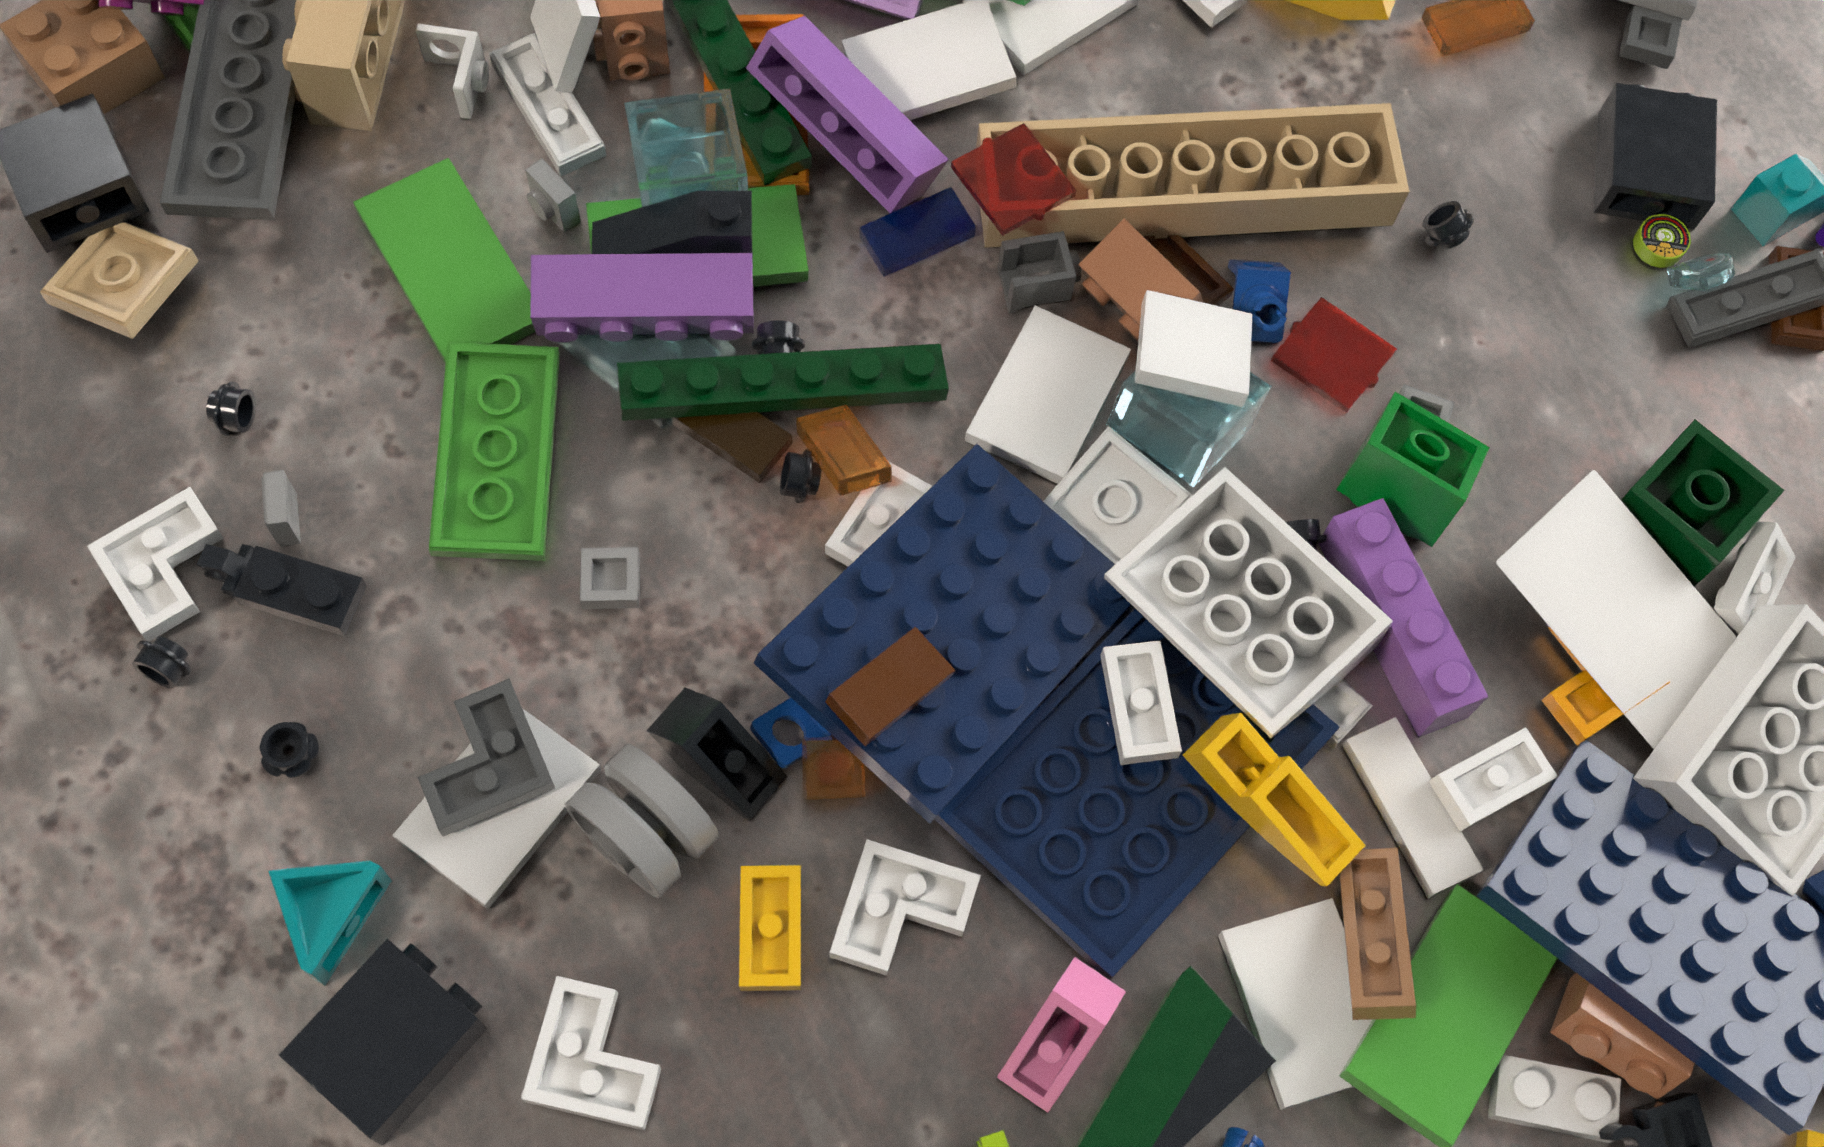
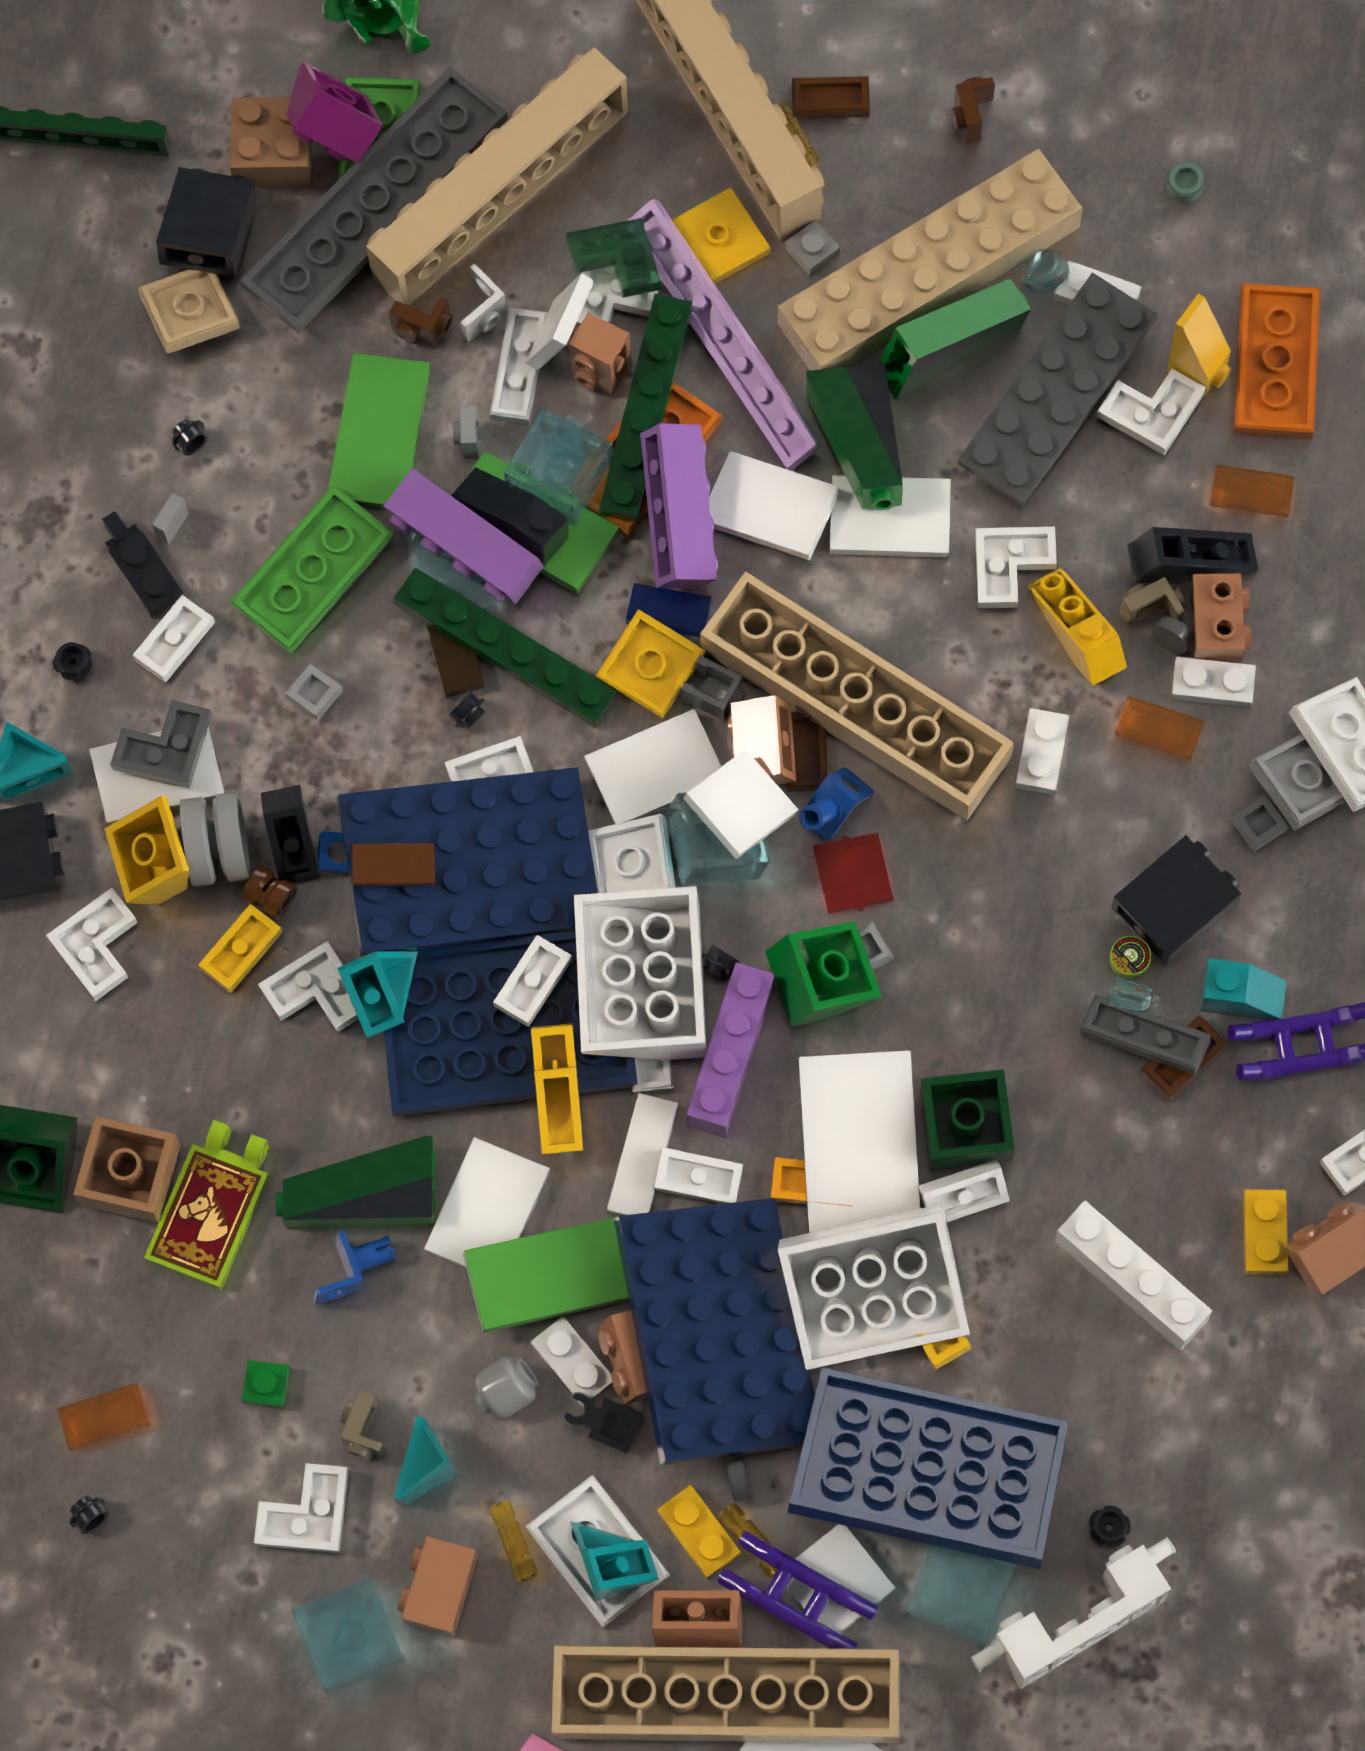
camera: 50 degrees right, 5 degrees up
white plate [87,487,223,642] -> none
black plate [132,636,191,688] -> none
black plate [752,320,805,354] -> none
clear orange tile [796,405,892,496] -> none
clear orange plate [802,737,865,800] -> none
clear red piece [951,123,1077,236] -> none
bright pink slope [997,957,1126,1113] -> none
medium nougat plate [1339,848,1416,1020] -> none
black plate [1422,201,1474,249] -> none
none -> yellow slope [104,796,189,905]
none -> white plate [132,595,215,683]
none -> reddish brown wheel [241,865,298,920]
none -> teal slope [338,951,418,1038]
none -> reddish brown bracket [389,297,453,347]
none -> yellow tile [595,609,706,720]
none -> white plate [1015,708,1070,795]

